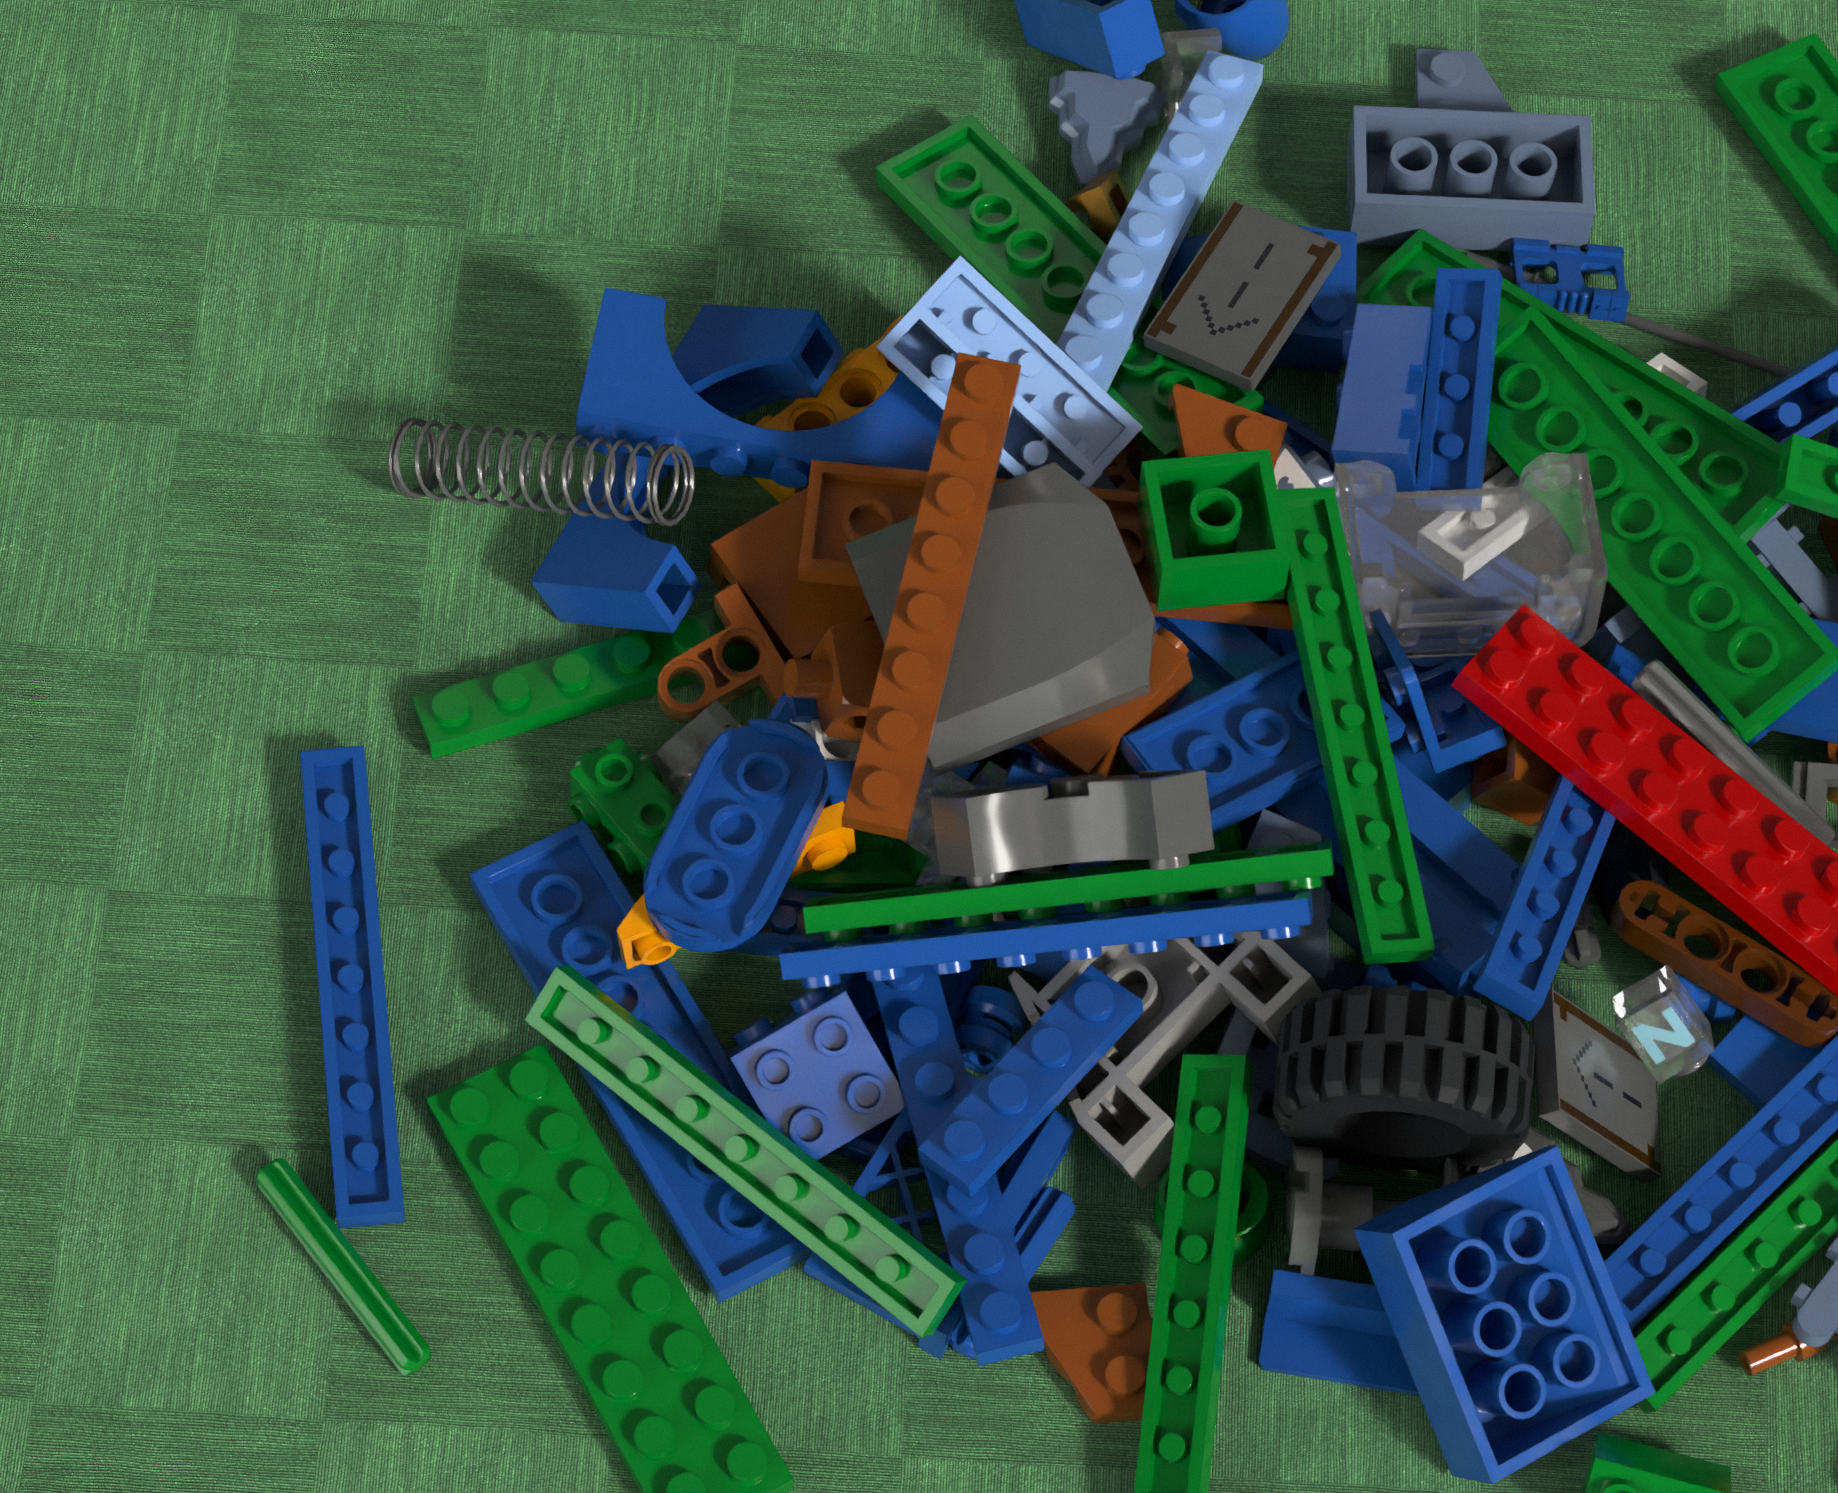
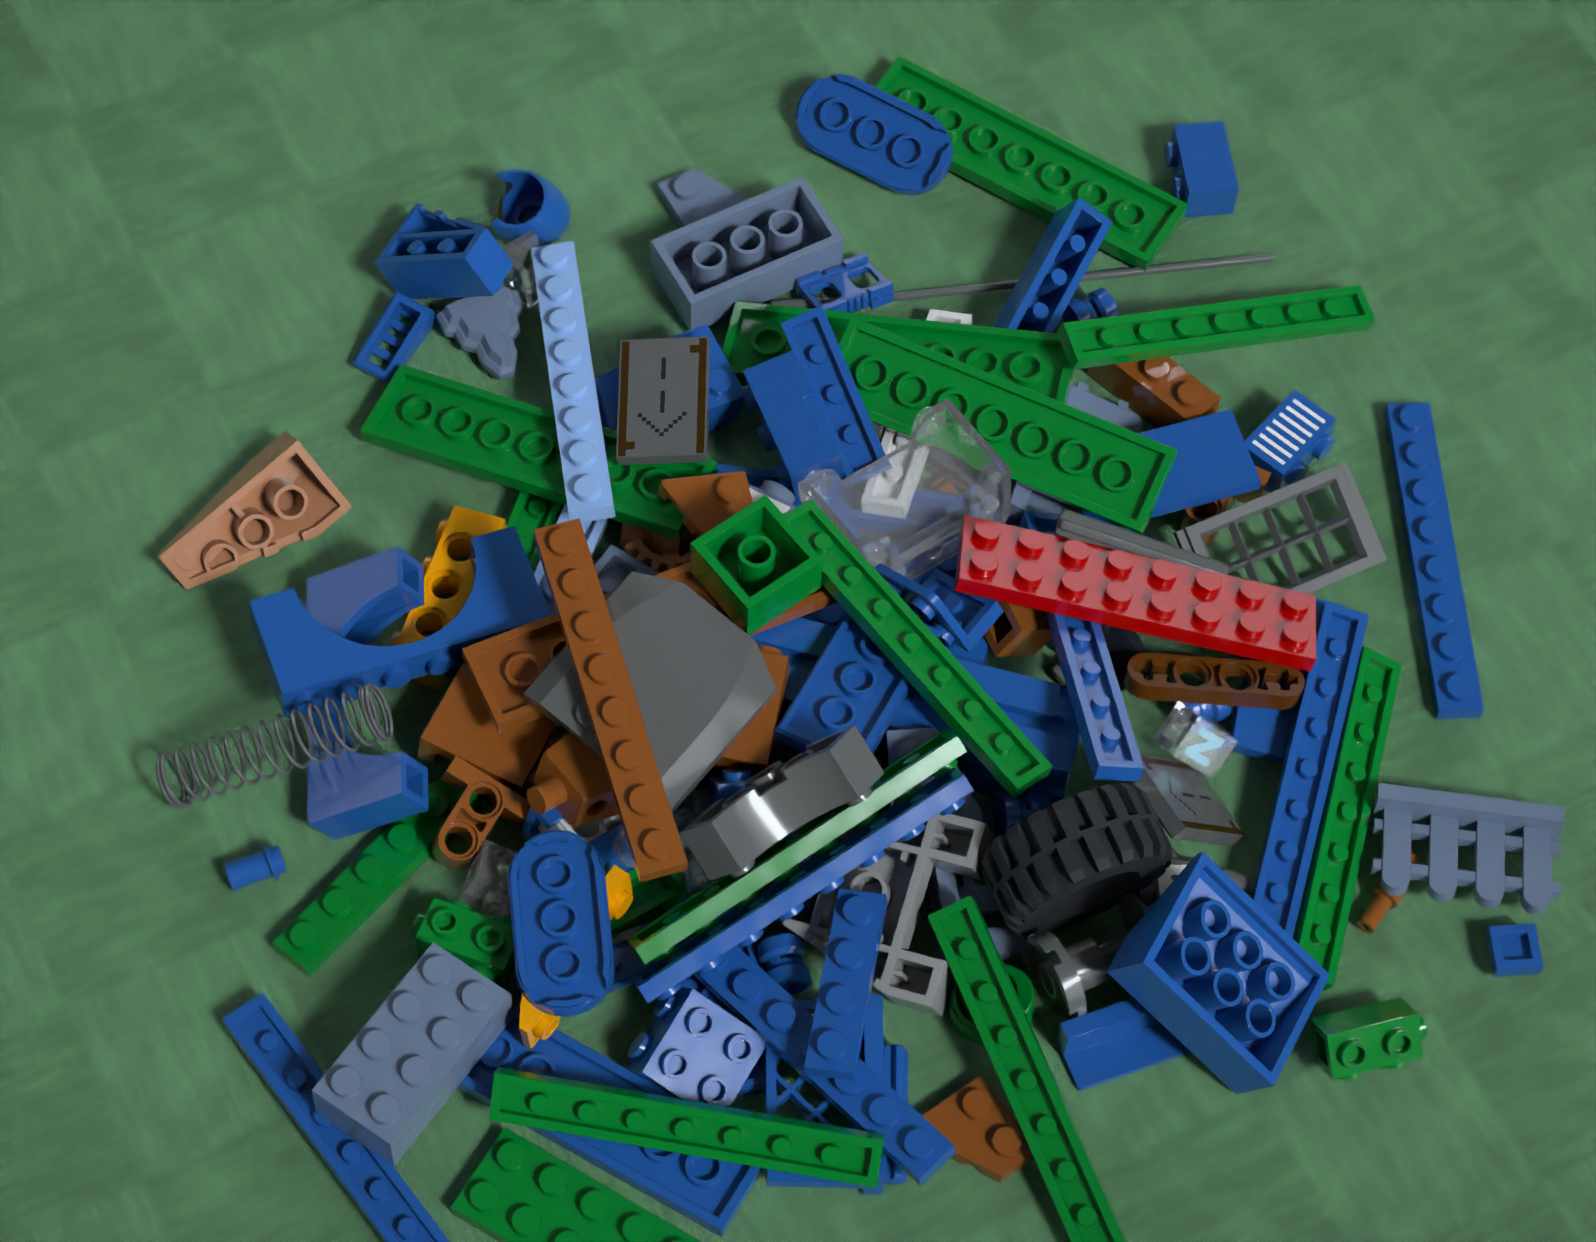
camera: 30 degrees left, 0 degrees up
light blue brick [876,256,1143,487] -> none
pearl gold tile [1064,169,1131,245] -> none
none -> nougat wedge [157,430,352,590]
none -> blue pin [224,844,287,891]
none -> sand blue brick [312,942,513,1166]
none -> blue slope [352,291,437,384]
none -> blue tile [796,74,953,195]

